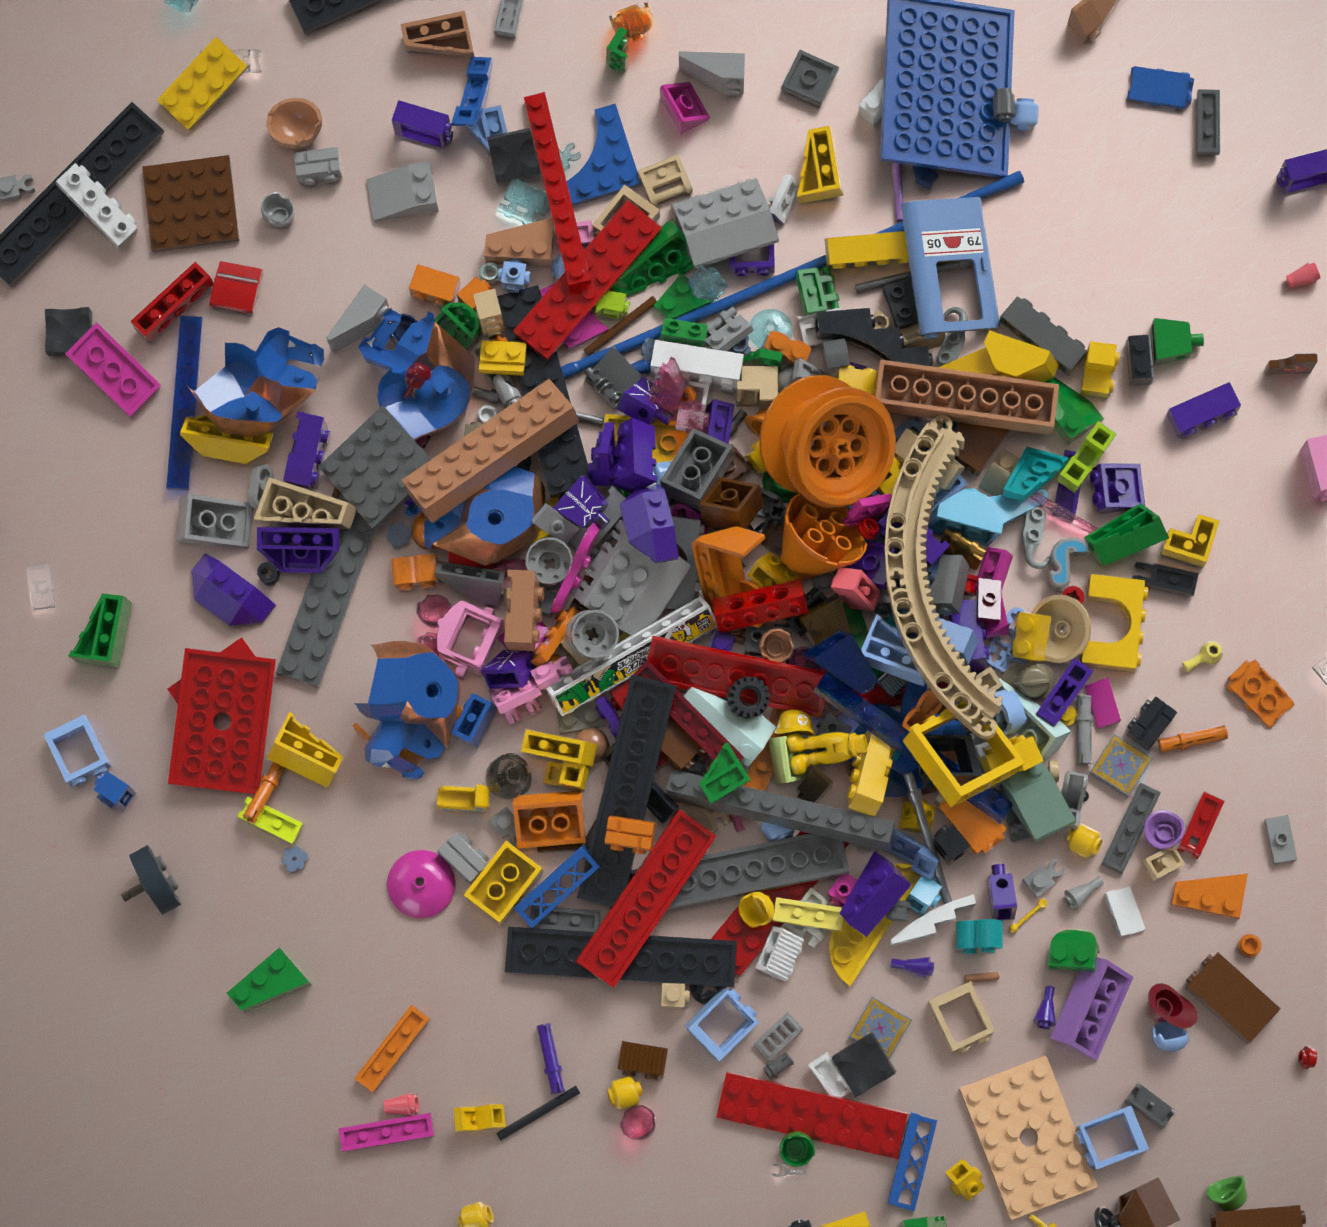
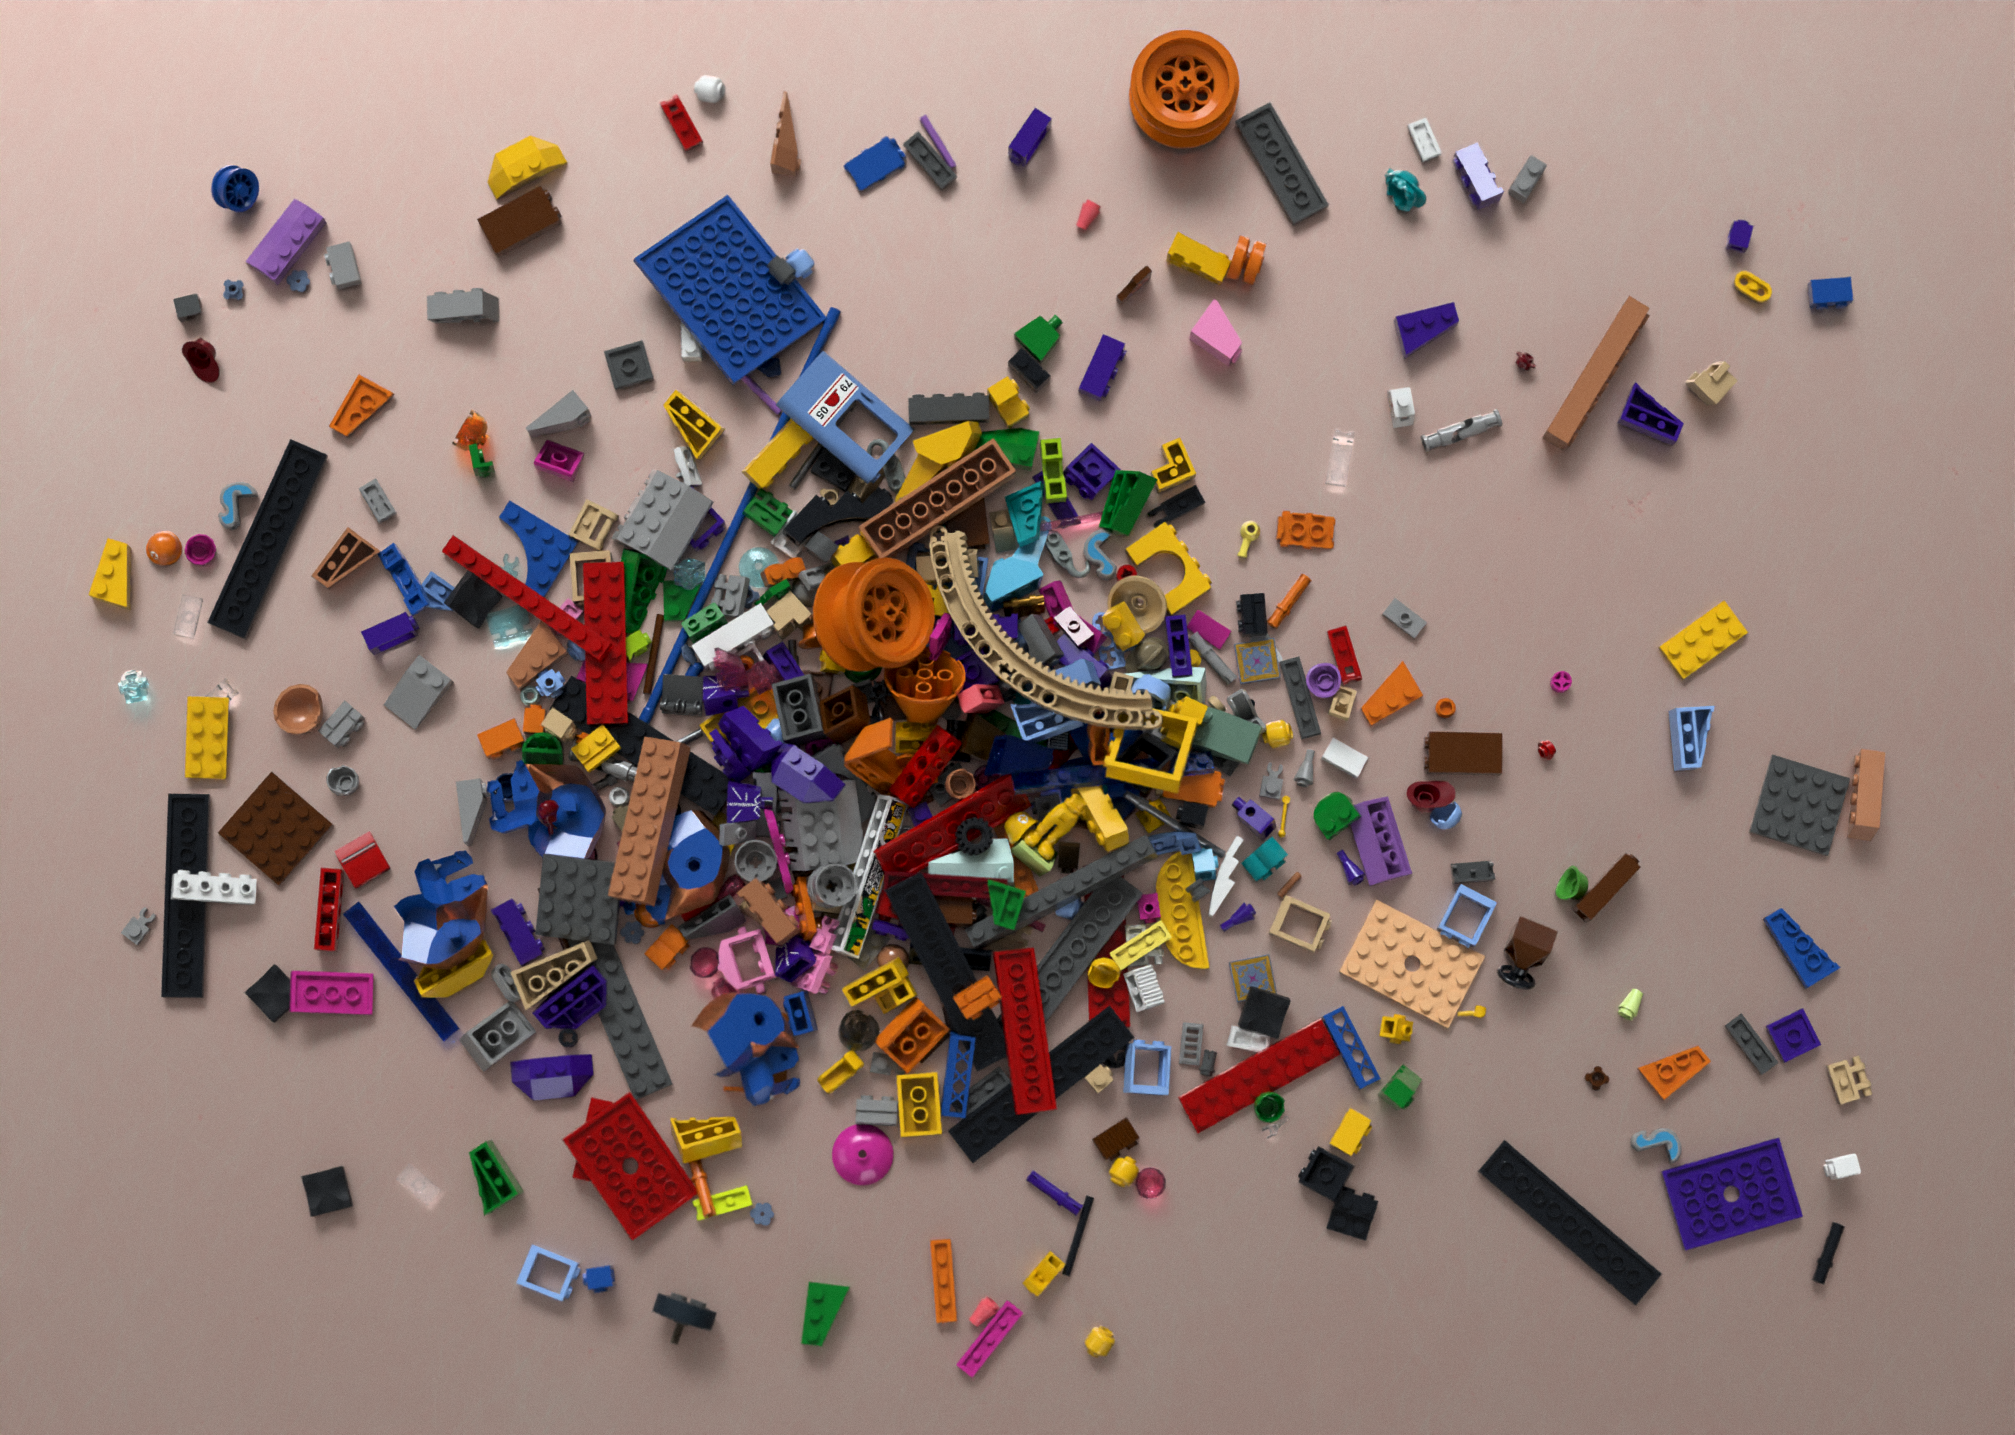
camera: 50 degrees left, 5 degrees up
dark purple wedge [840,850,911,937] -> none
red plate [857,518,879,540] -> none
none -> medium lavender bar [920,115,957,169]

